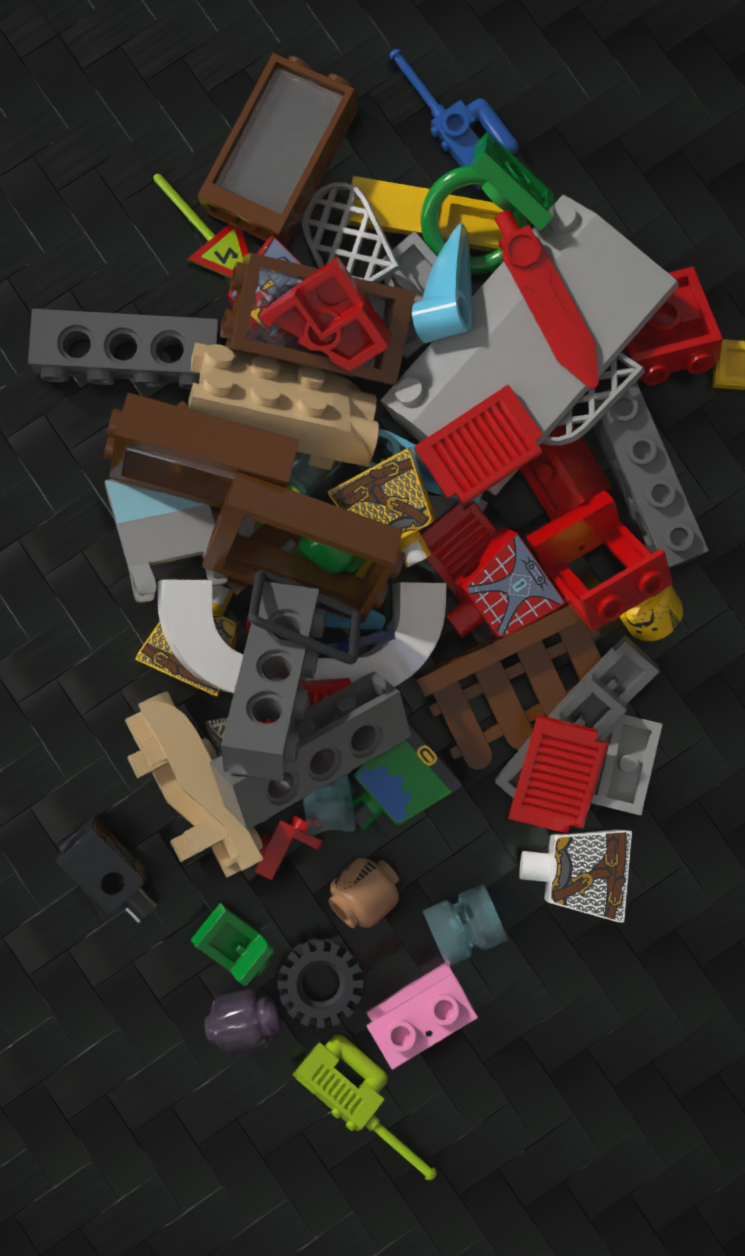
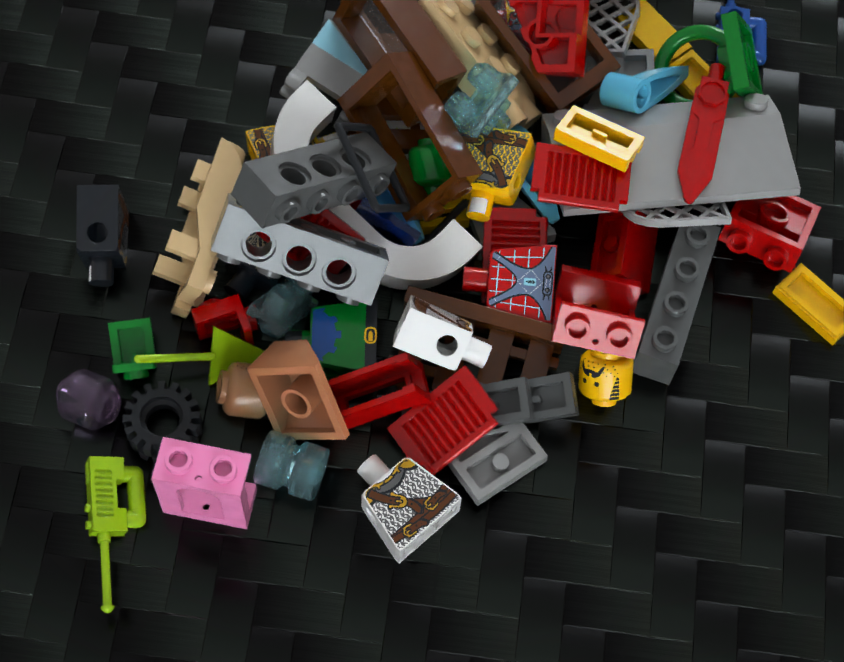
camera: 40 degrees right, 20 degrees down
none -> lime piece [134,326,265,386]
none -> nougat slope [247,340,350,440]
none -> red window [327,352,432,429]
none -> white torso [393,295,492,371]
none -> clear light blue hips [444,63,520,138]
none -> yellow tile [553,105,645,173]

